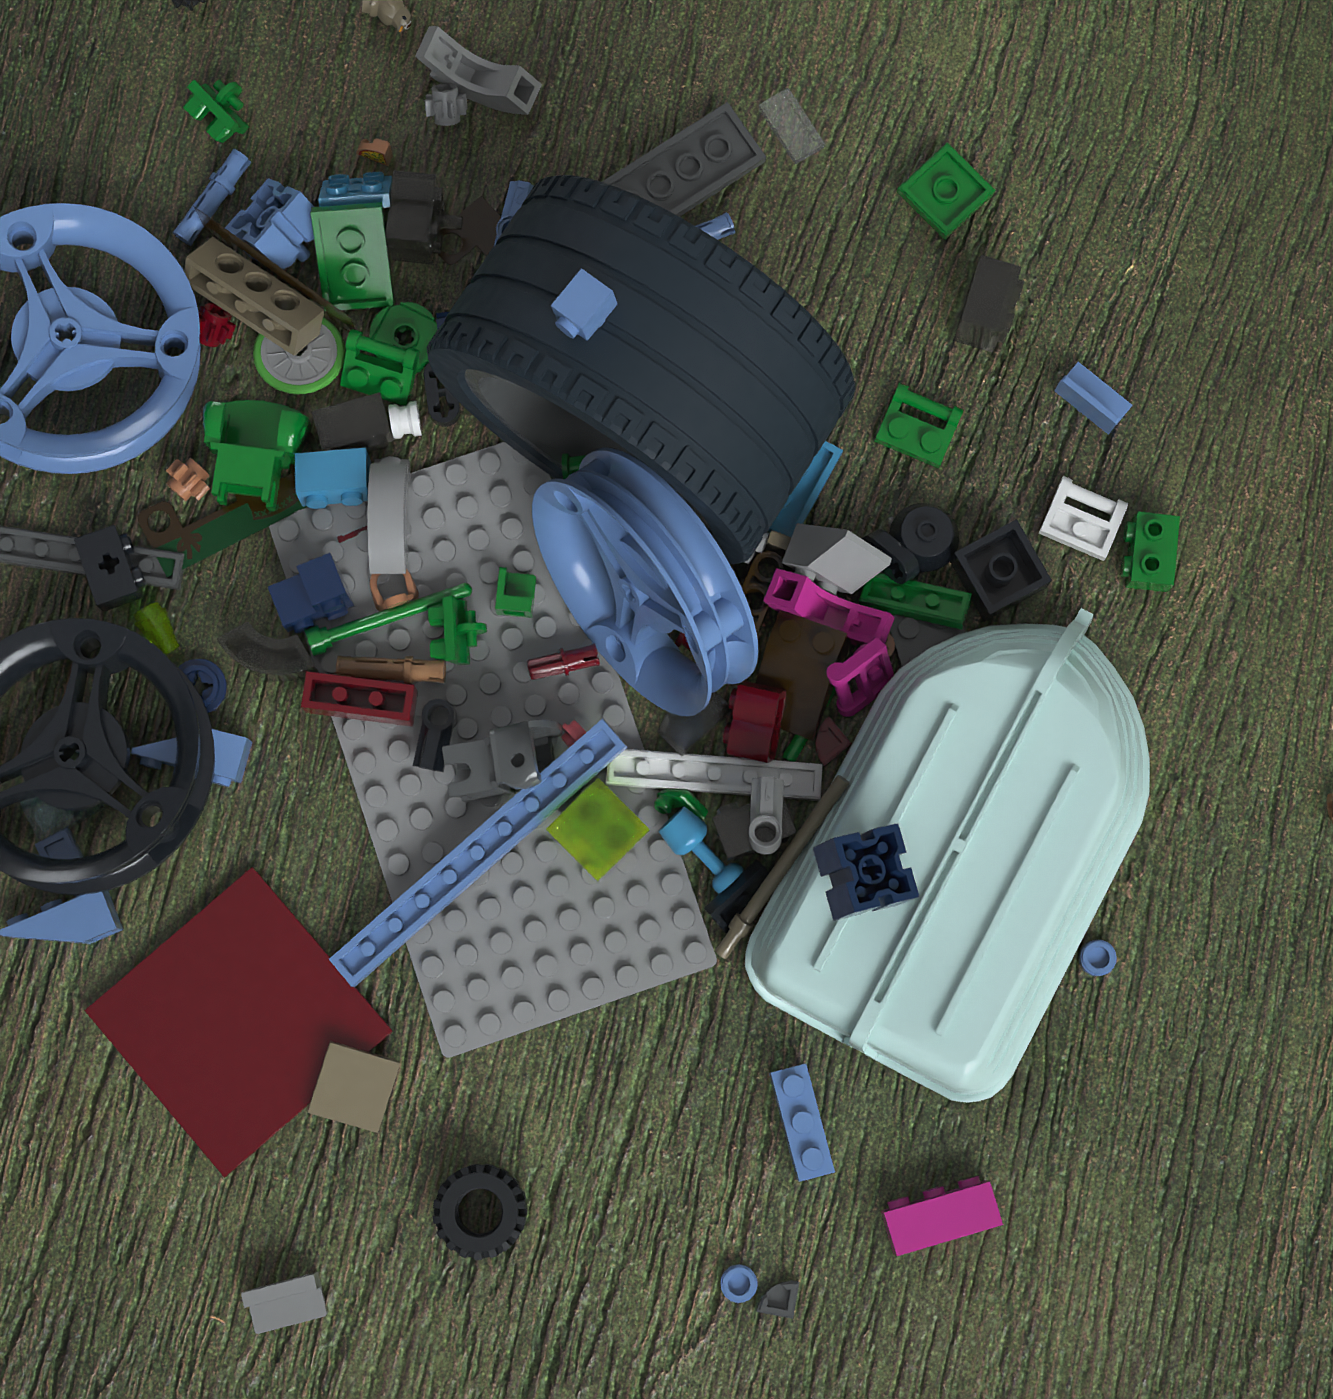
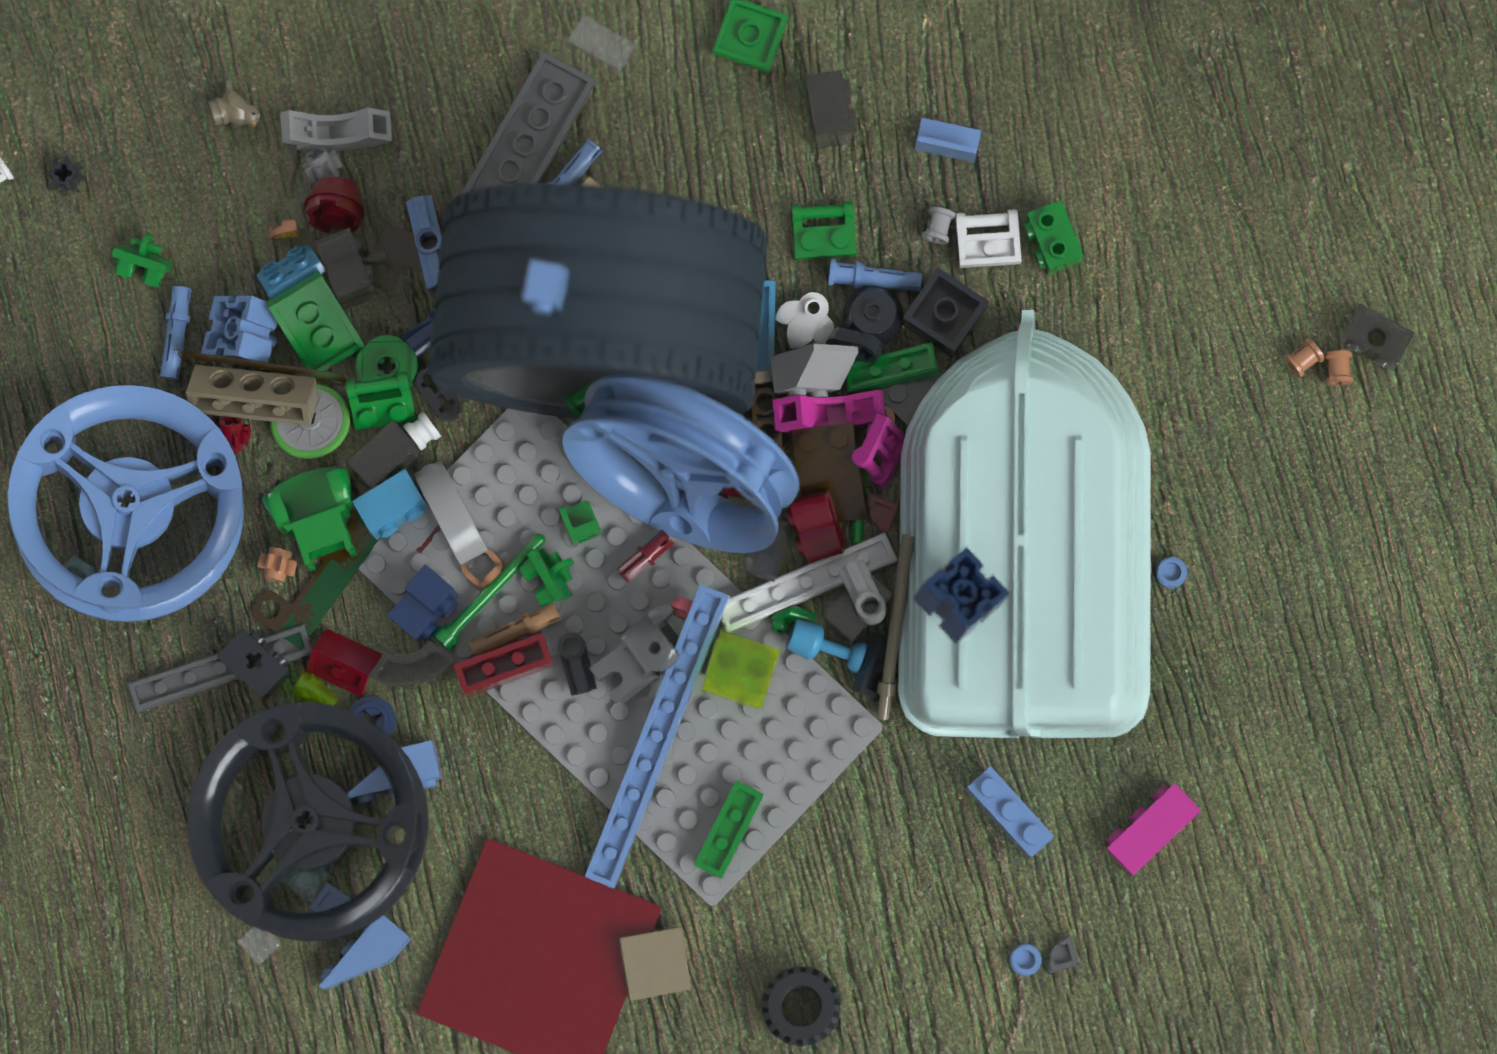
camera: 20 degrees left, 0 degrees up
none -> dark red cone [304,176,365,234]
none -> dark red panel [306,629,382,697]
none -> green plate [694,781,764,879]
none -> white plate [775,292,834,349]
none -> medium blue pin [828,258,922,293]
none -> light grey bush [922,206,955,244]

